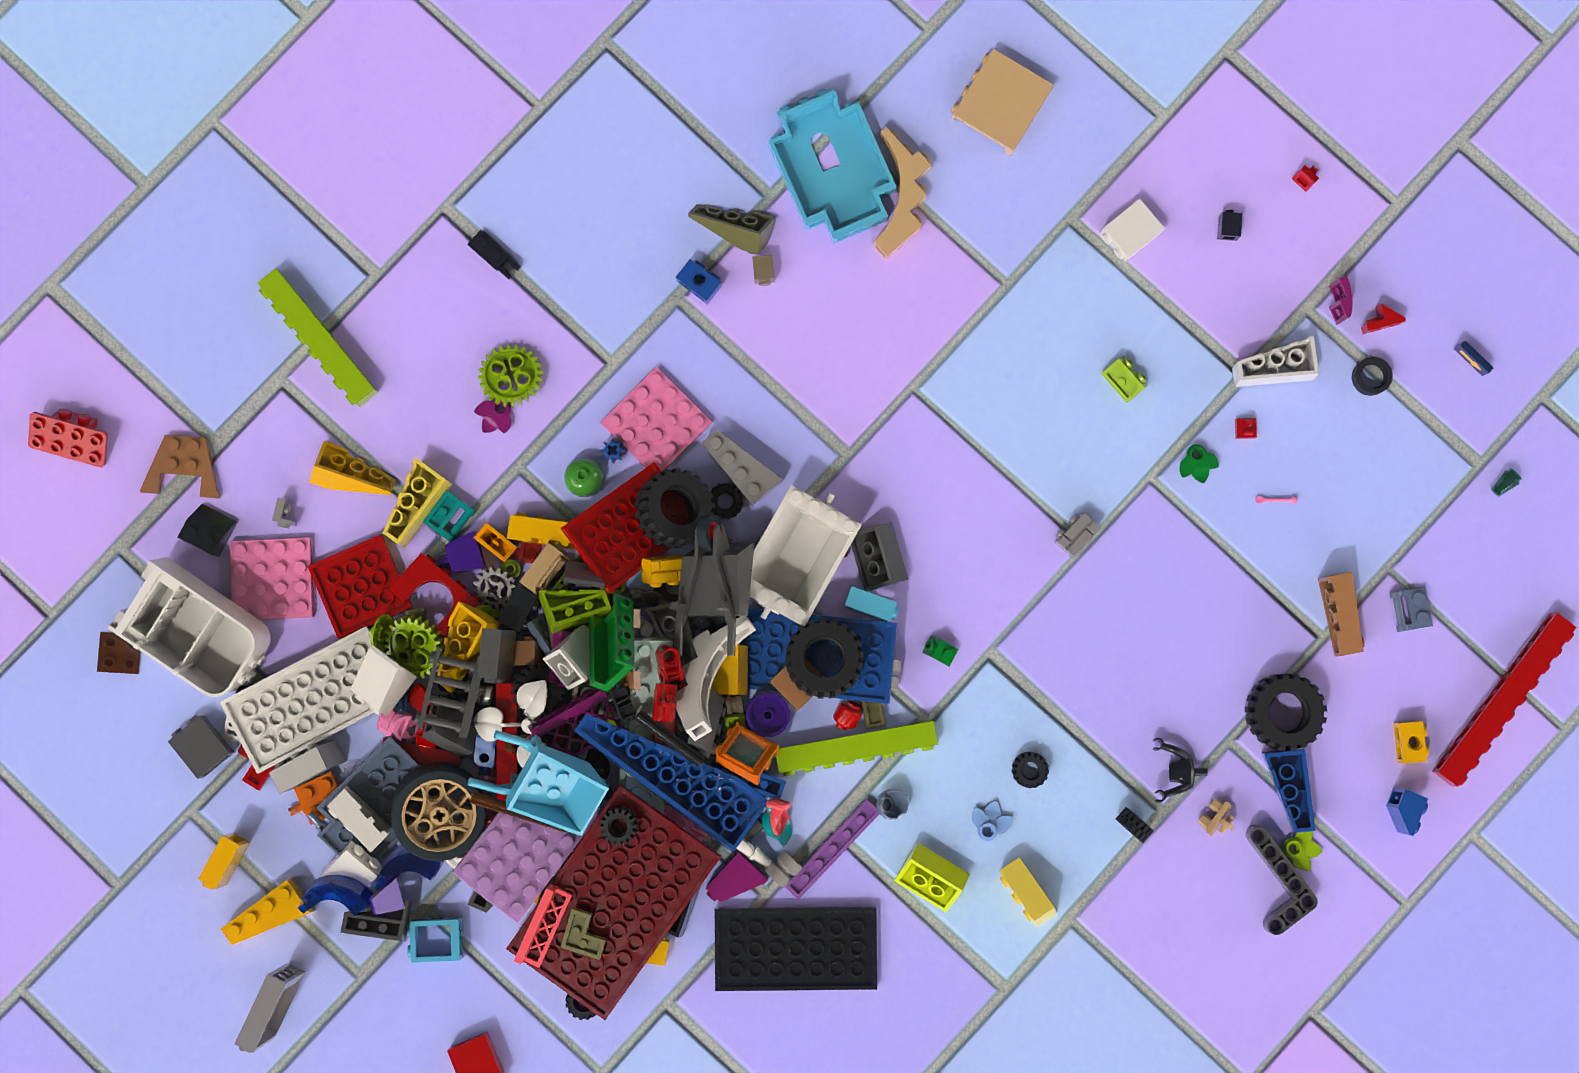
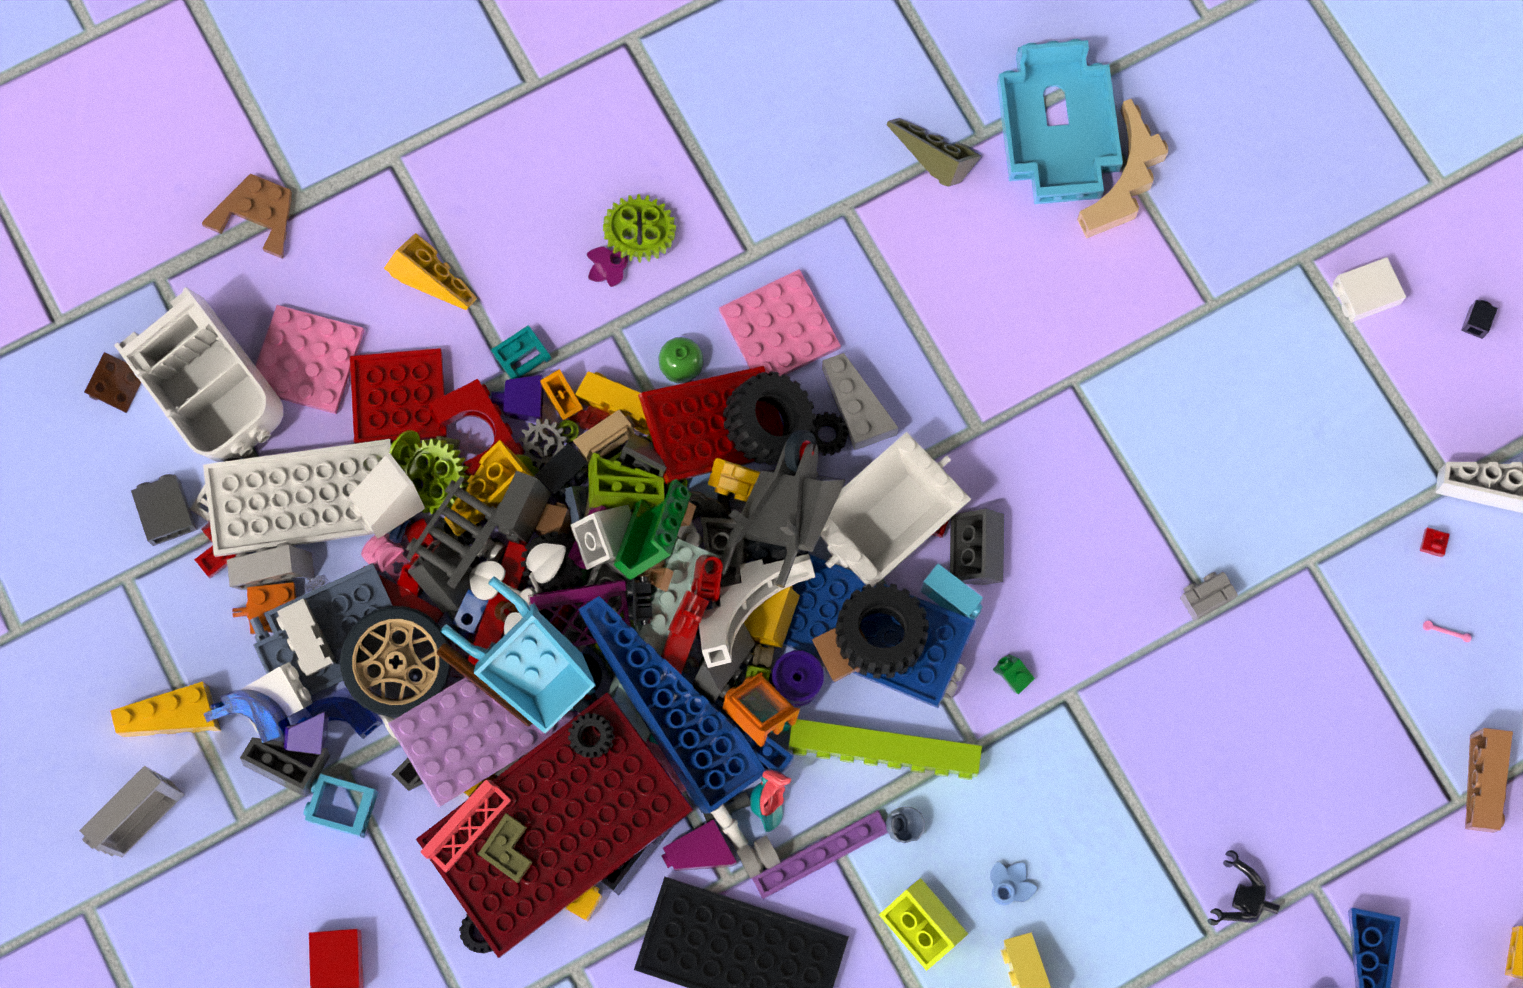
camera: 20 degrees right, 10 degrees down
bracket [28,408,108,468] -> none
black slope [177,504,238,557] -> none
yellow brick [198,833,251,890] -> none
lime brick [257,268,378,407] -> none
light grey bracket [272,497,297,529] -> none
light yellow wedge [383,457,452,548] -> none
black hinge [467,230,520,280] -> none
blue gear [600,438,626,464] -> none
black axle [635,710,705,767] -> none
blue brick [675,259,722,305] -> none
dark tan brick [752,255,774,286] -> none
red head [833,700,862,731] -> none
olive plate [861,701,886,730] -> none
tan panel [951,49,1054,156] -> none
black tyre [1011,752,1049,789] -> none
lime bracket [1101,356,1148,403] -> none
black tyre [1115,807,1154,843] -> none
green plate [1179,444,1219,483] -> none
tan hips [1198,798,1235,836] -> none
black tyre [1245,674,1327,751] -> none

